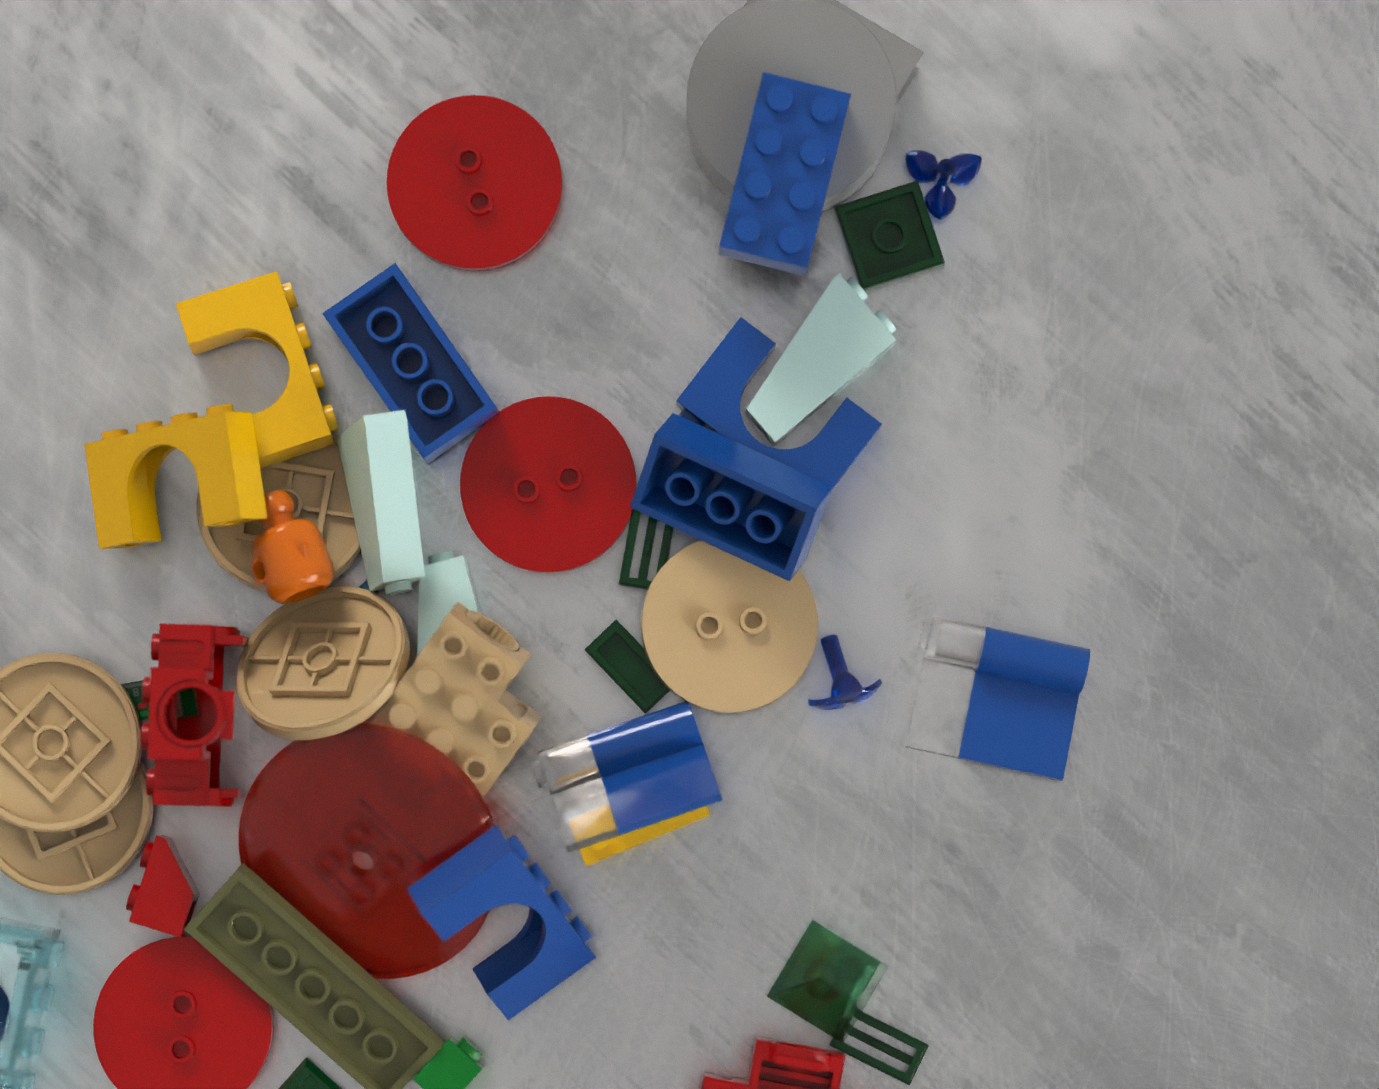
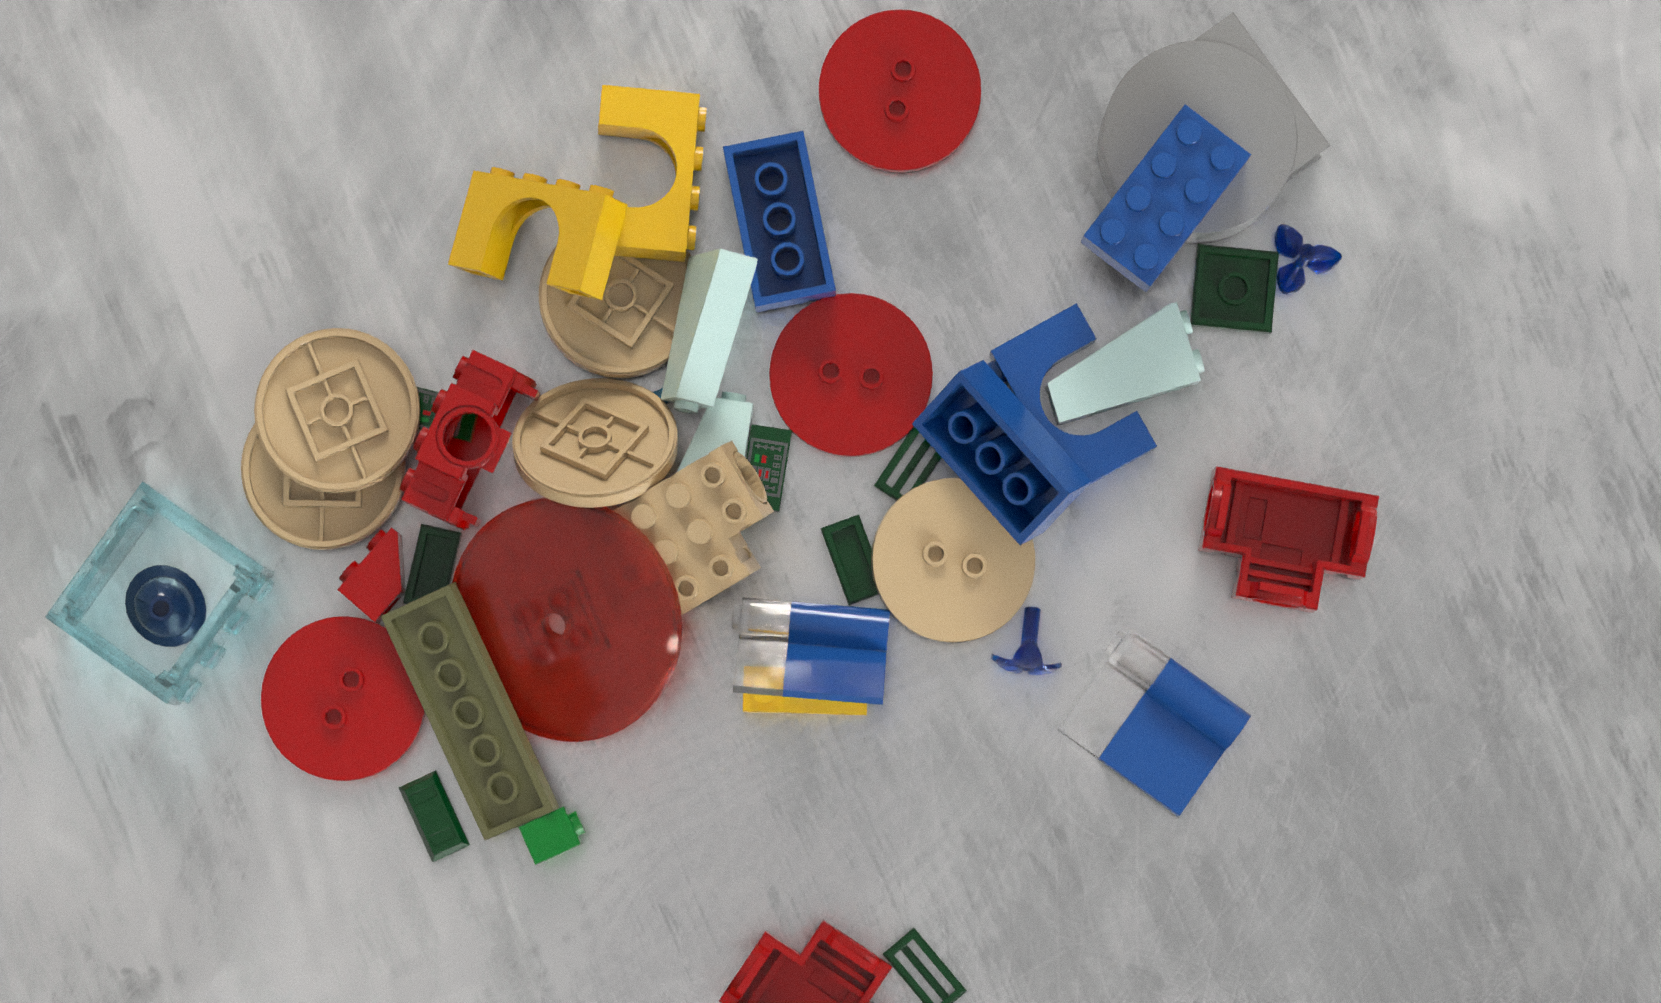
camera: 25 degrees right, 0 degrees up
orange piece [251,490,334,604] -> none
blue arch [407,825,596,1021] -> none
clear green slope [767,920,889,1043] -> none
none -> dark green tile [403,524,462,604]
none -> dark green tile [746,424,792,512]
none -> red piece [1198,466,1379,613]

